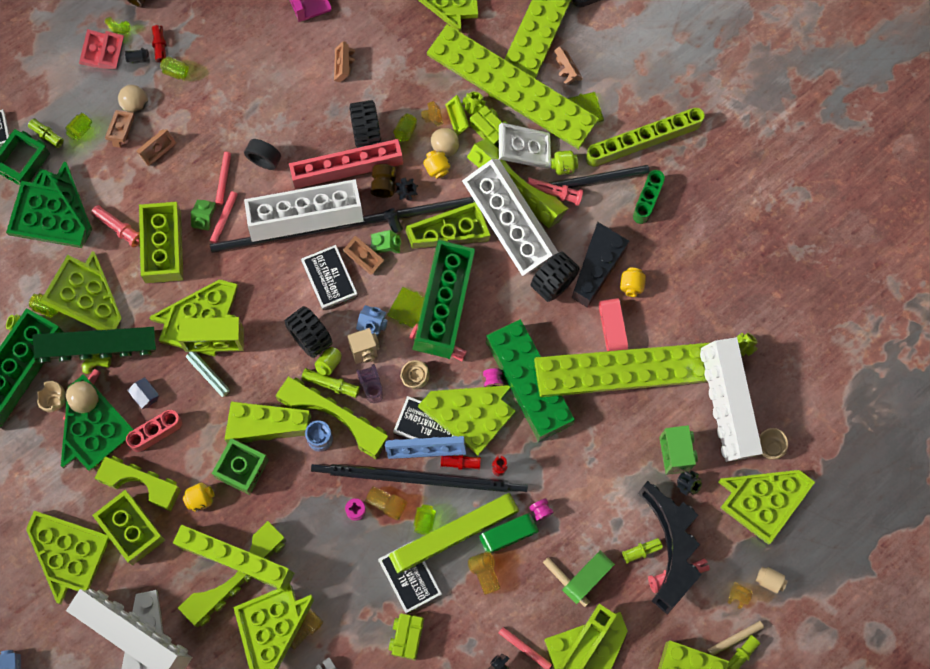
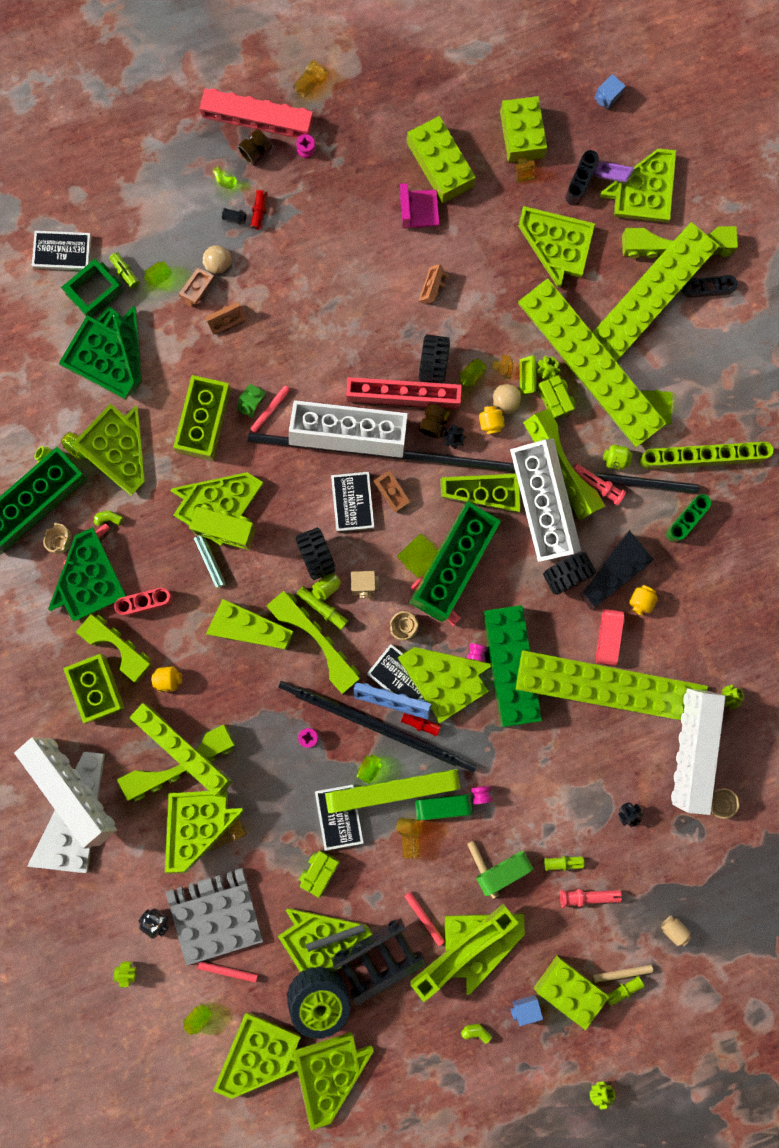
camera: 15 degrees right, 10 degrees up
lime wing [26,511,110,604] -> none
dark green brick [33,327,156,363] -> none
tan hair [66,381,98,414] -> none
coral slope [79,29,124,69] -> none
coral pin [91,205,140,247] -> none
dark blue piece [127,377,159,409] -> none
clear neon green brick [160,56,189,80] -> none
bright green brick [211,439,269,495] -> none
coral bar [215,152,231,206] -> none
black tyre [244,139,282,170] -> none
medium blue wheel [305,421,333,452] -> none
medium blue brick [356,305,388,337] -> none
clear purple piece [356,364,383,404] -> none
clear yellow piece [365,486,408,521] -> none
bright green bracket [371,230,401,254] -> none
black pin [384,208,403,233] -> none
red pin [492,456,508,476] -> none
white tile [499,123,551,169] -> none
nougat plate [554,46,583,85] -> none
black arch [638,481,702,615] -> none
bright green brick [659,425,698,475] -> none
lime wing [718,470,815,545] -> none
clear yellow tile [728,581,752,609] -> none

